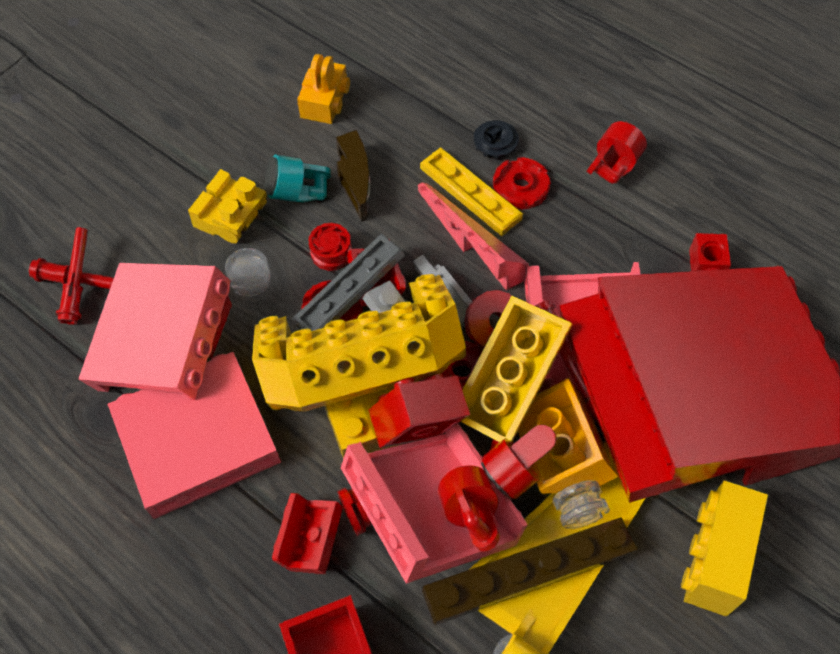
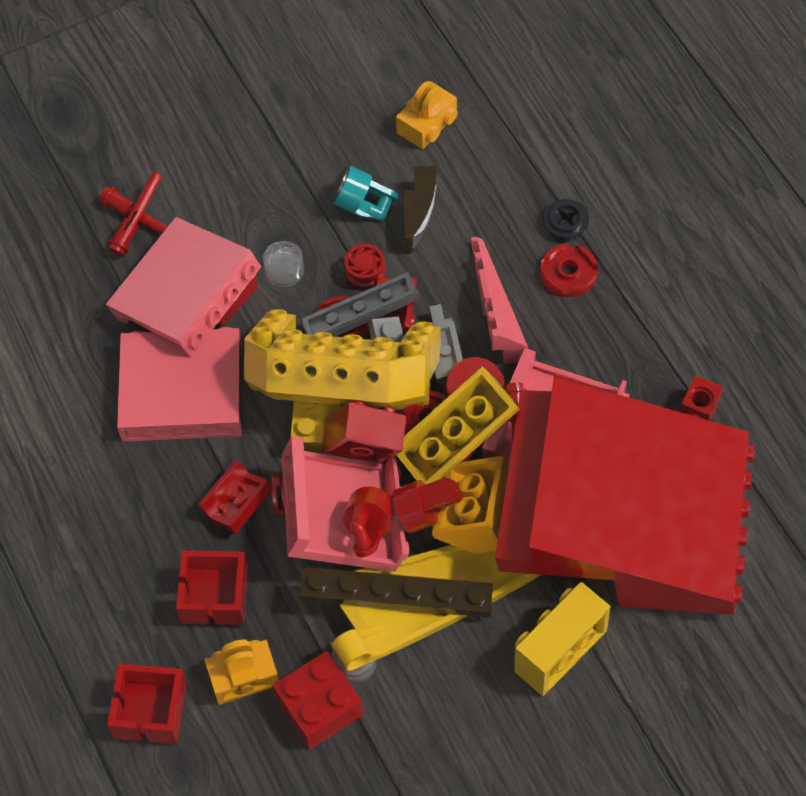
camera: 25 degrees right, 0 degrees up
yellow hips [188,169,267,243] -> none
yellow tile [420,147,523,236] -> none
clear wheel [552,480,610,529] -> none
red piece [586,121,647,184] -> none

